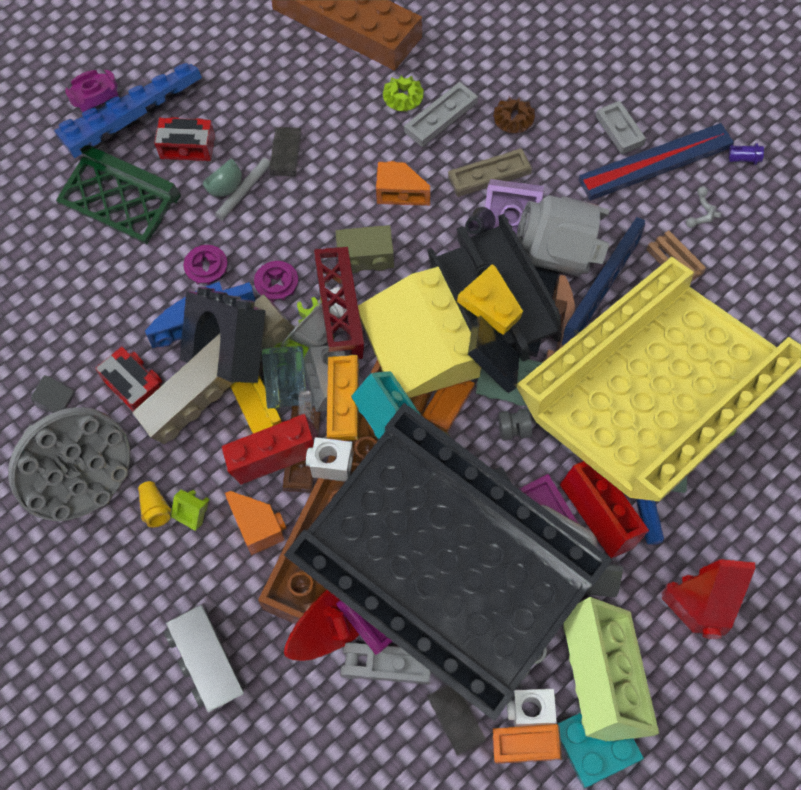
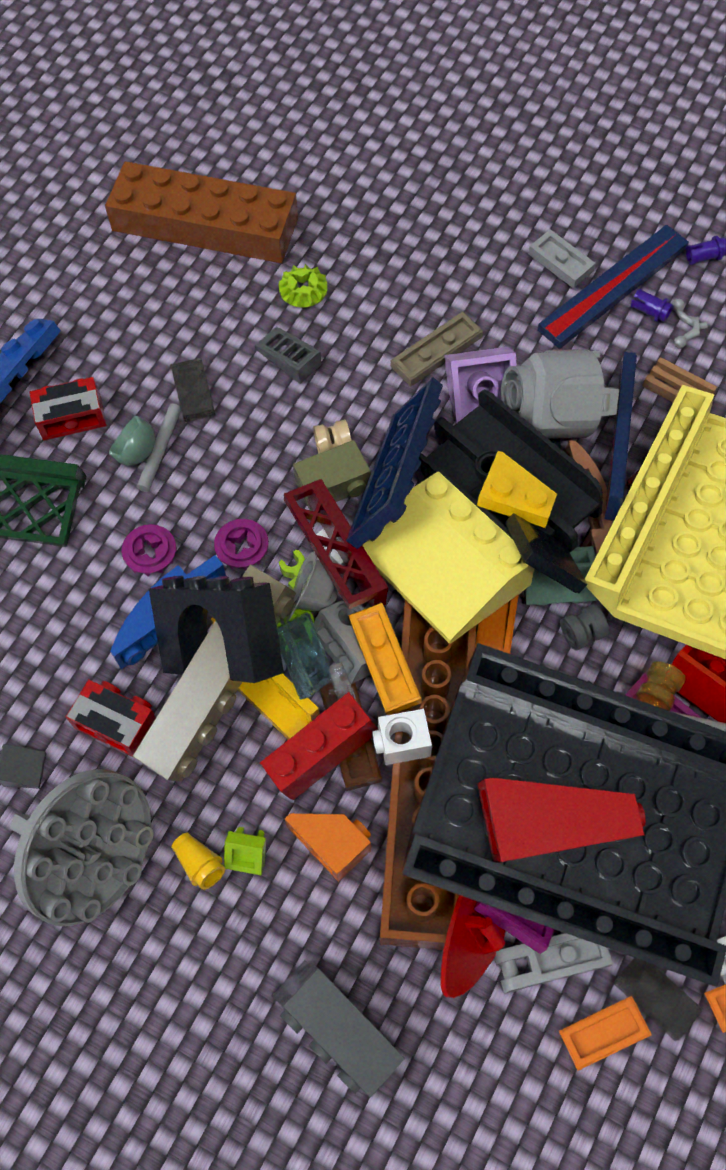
camera: 20 degrees left, 0 degrees up
teal brick [351,371,421,439] -> none
orange slope [376,161,430,206] -> none
light grey plate [404,82,478,147] -> none
black cone [465,207,496,234] -> none
reddish brown gear [493,96,535,133] -> none
none -> dark grey slope [255,327,322,384]
none -> tan wheel [313,420,352,454]
none -> dark blue plate [346,377,443,549]
none -> red slope [477,778,646,863]
none -> orange tile [559,996,652,1071]
none -> dark purple pin [630,289,674,322]
none -> clear yellow wheel [636,661,686,711]

